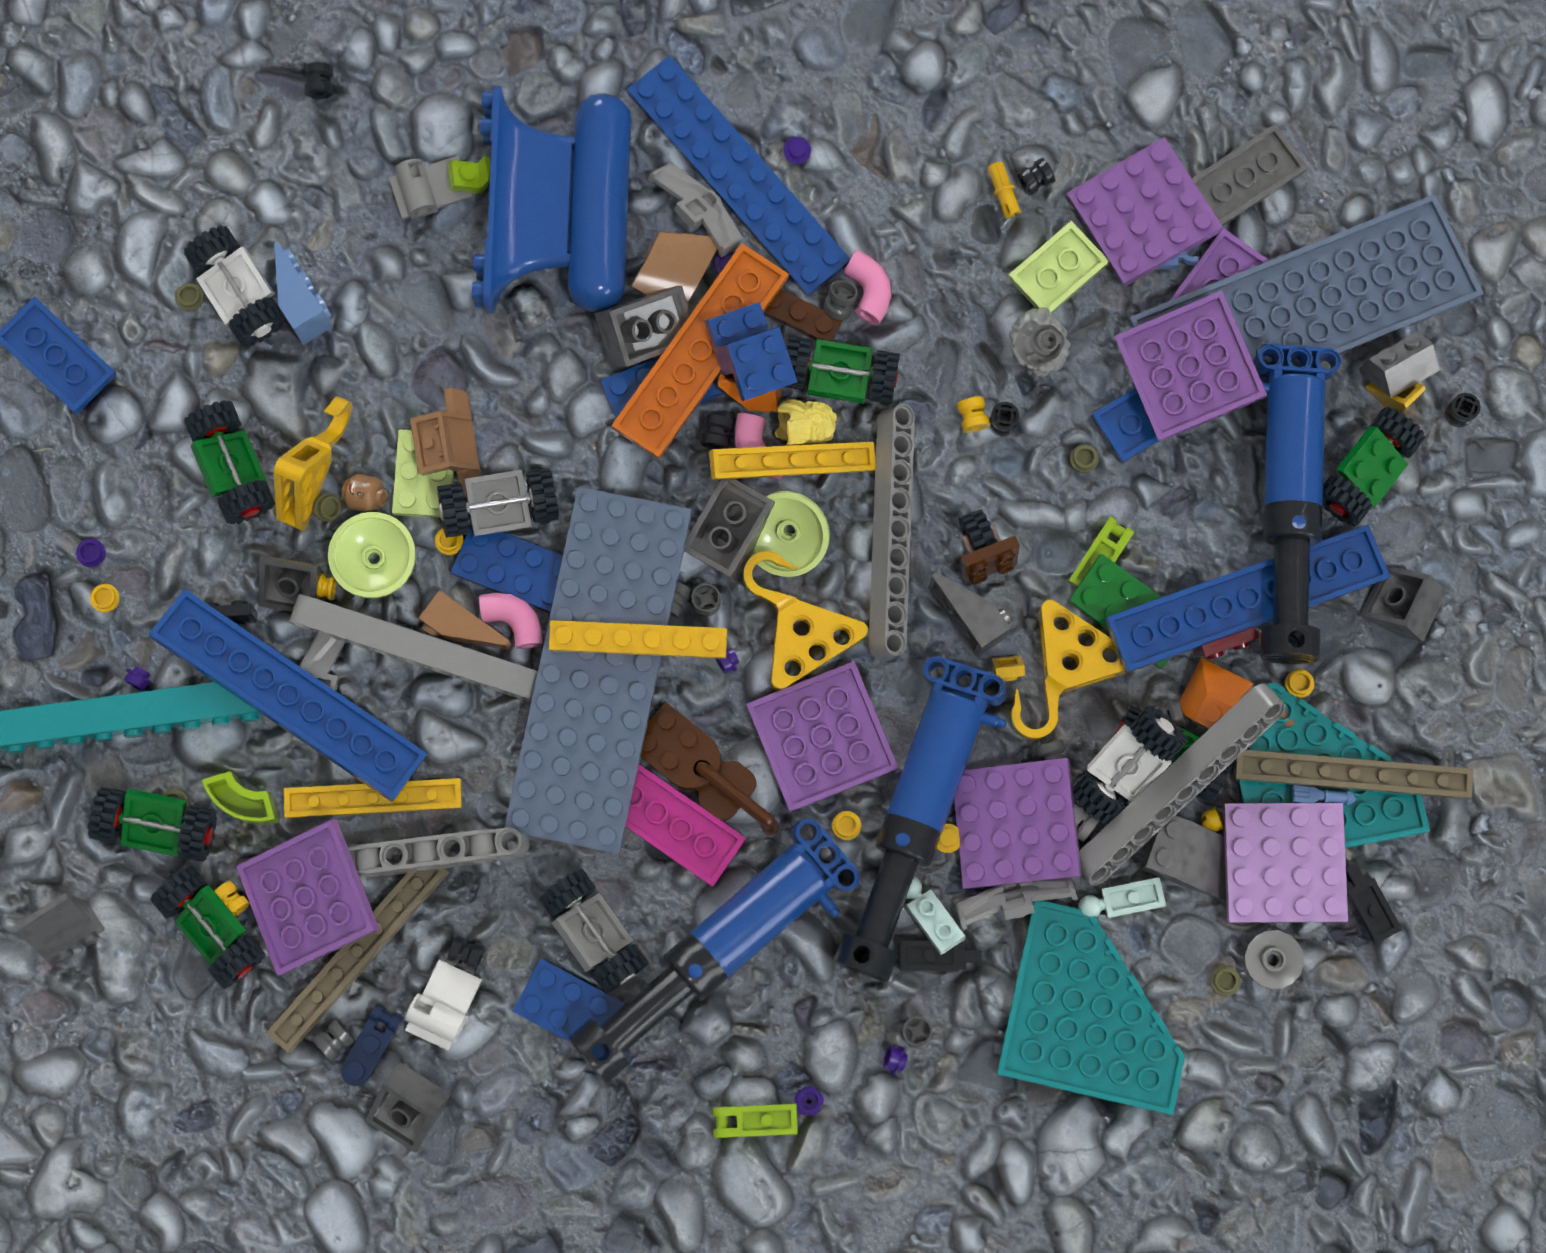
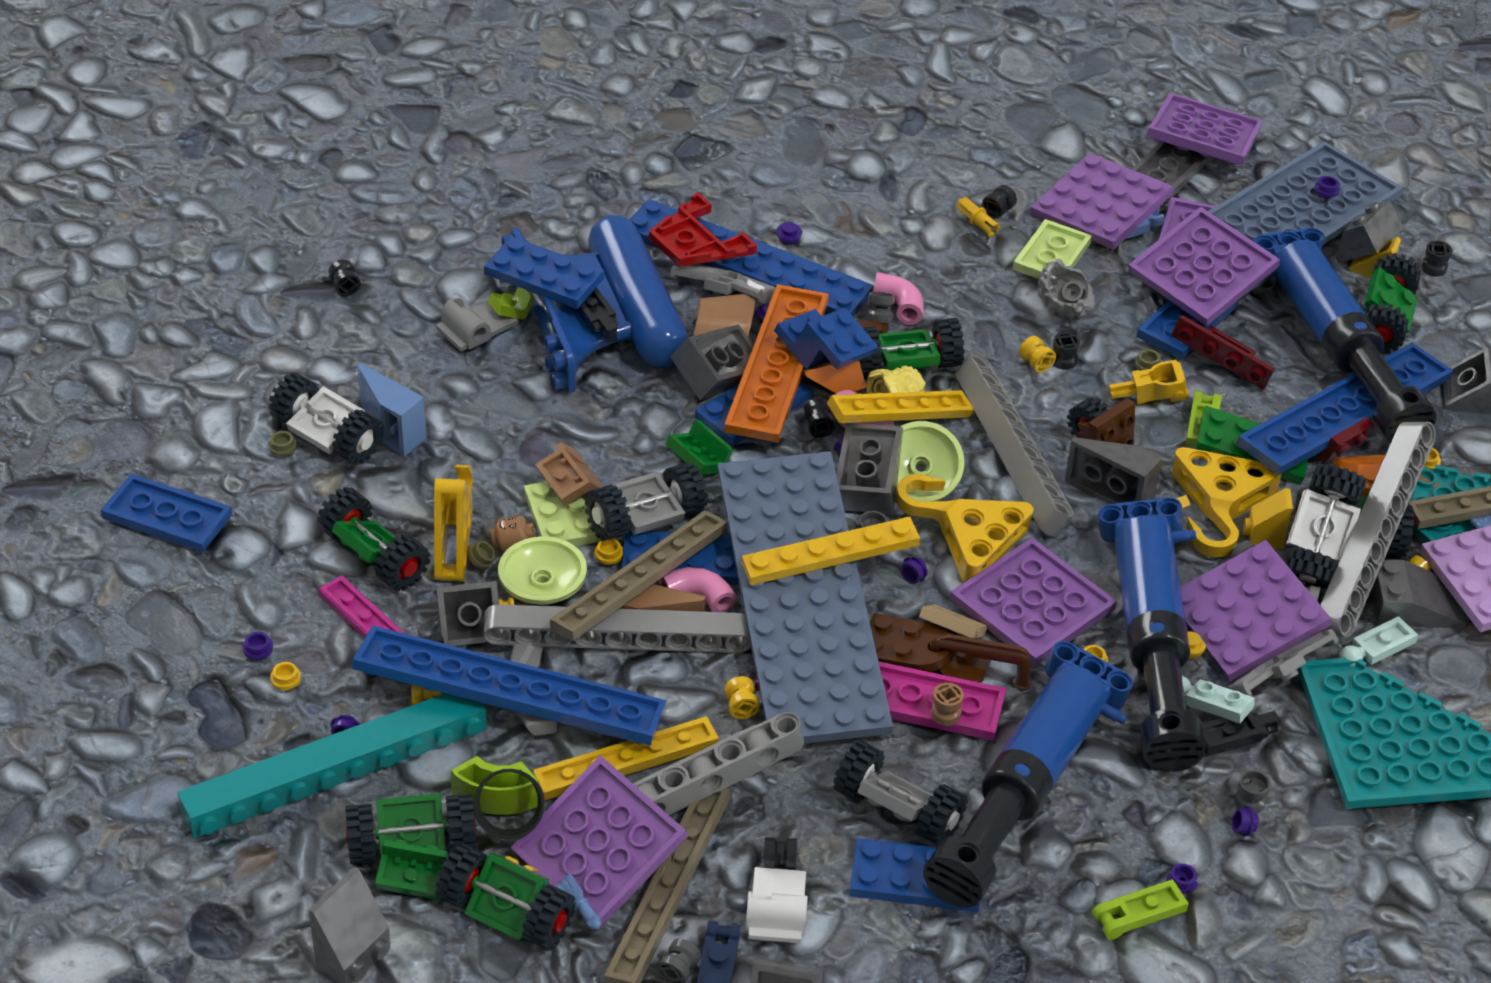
camera: 20 degrees left, 35 degrees down
none -> dark pink tile [318,575,405,639]
none -> green bracket [375,839,448,900]
none -> black tyre [473,769,545,839]
none -> blue plate [484,236,604,309]
none -> dark tan plate [550,510,728,641]
none -> medium blue piece [556,873,602,930]
none -> black hinge [577,287,618,343]
none -> red wing [649,192,758,267]
none -> green bracket [665,420,733,476]
none -> yellow wheel [724,676,760,719]
none -> tan plate [919,604,988,638]
none -> medium nougat wheel [931,683,964,726]
none -> yellow piece [1109,360,1189,404]
none -> medium lavender plate [1146,93,1263,166]
none -> dark red bracket [1171,315,1275,389]
none -> yellow slope [1243,488,1293,549]
none -> dark purple plate [1314,176,1340,199]

